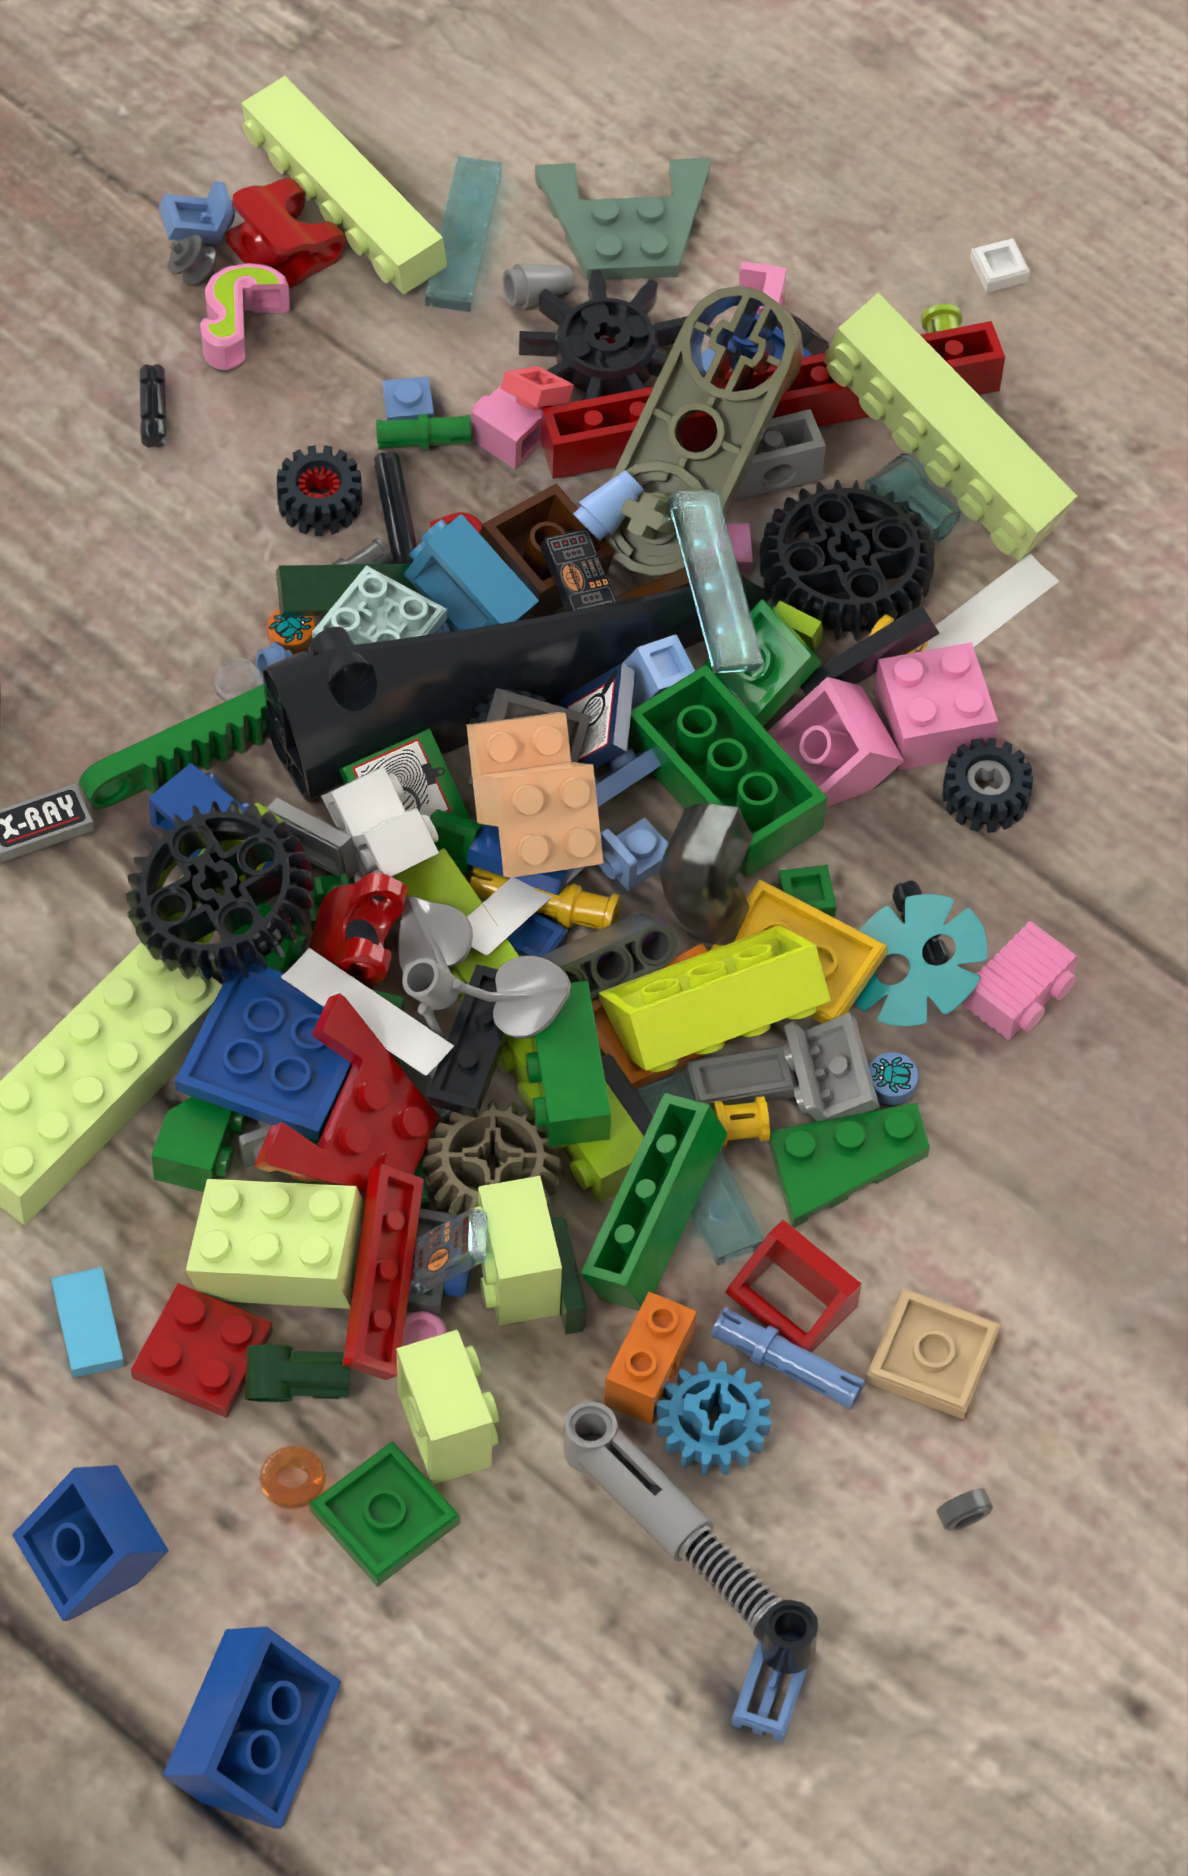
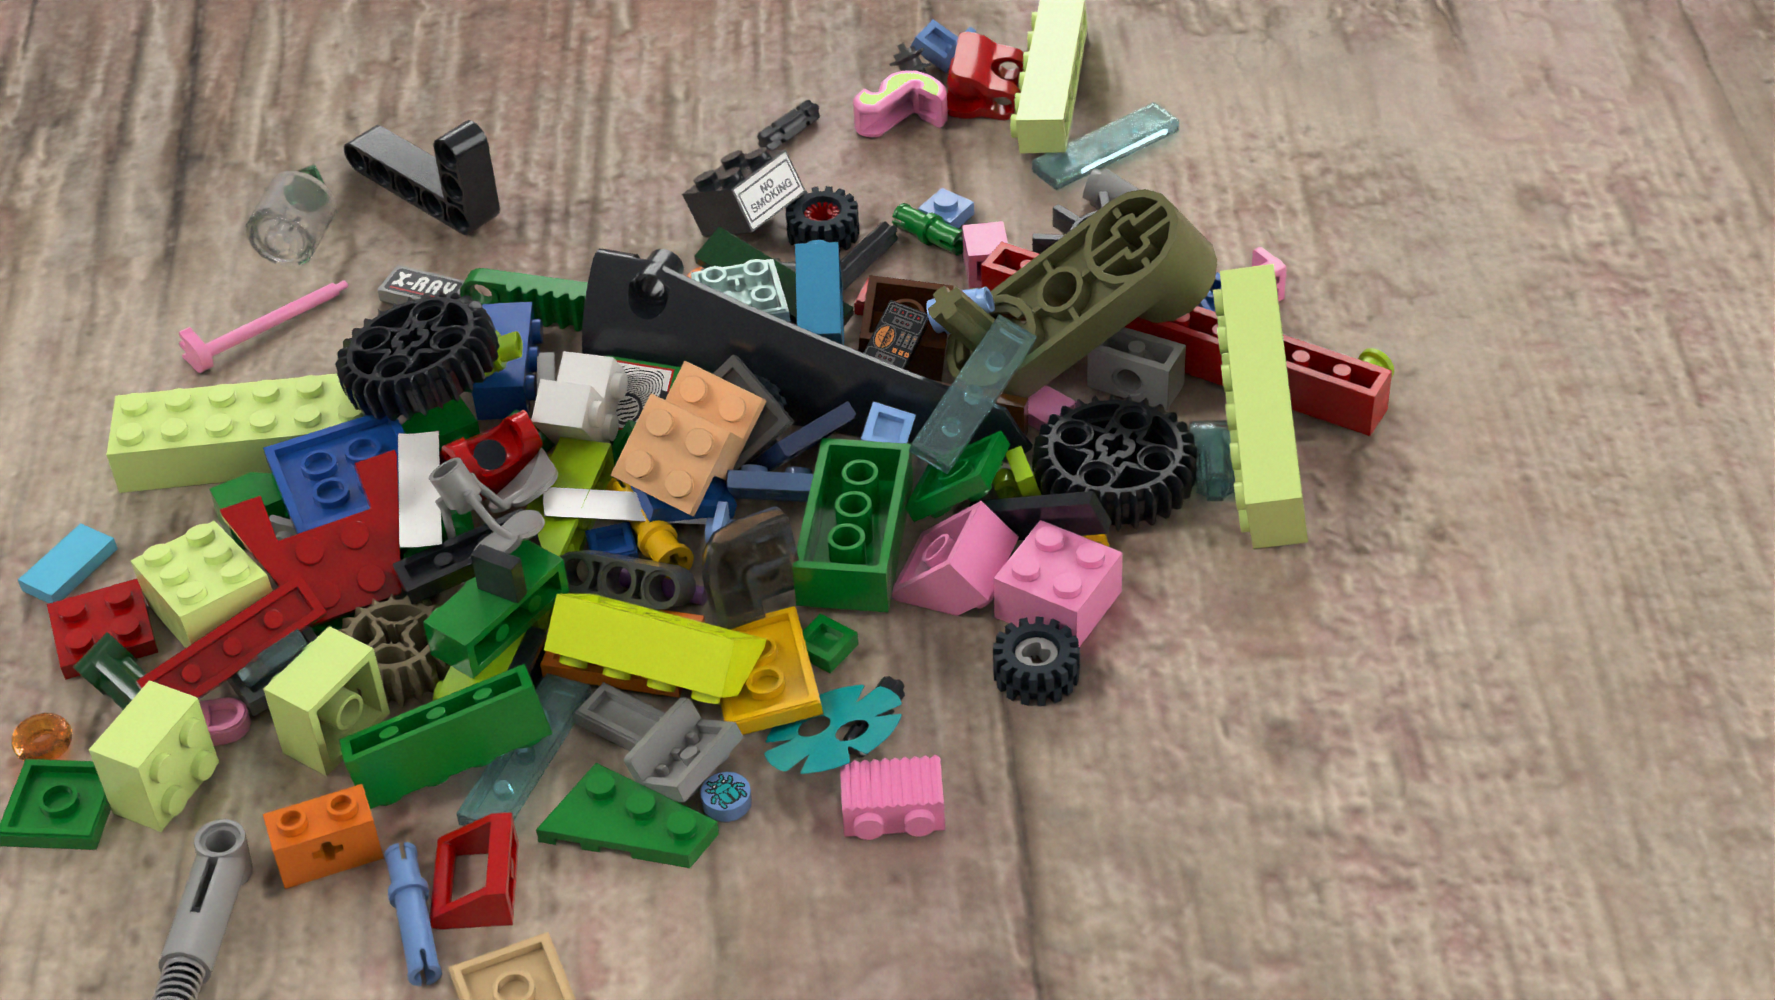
camera: 50 degrees right, 15 degrees down
coral bracket [500,366,574,410] -> none
sand green wing [535,158,710,281] -> none
dark green tile [550,1216,587,1334] -> none
dark azure gear [656,1361,771,1475] -> none
yellow bush [712,1096,770,1147] -> none
white sticker [926,553,1060,650] -> none
white tile [970,238,1030,293] -> none
none -> black tile [471,544,527,604]
none -> black brick [682,147,806,236]

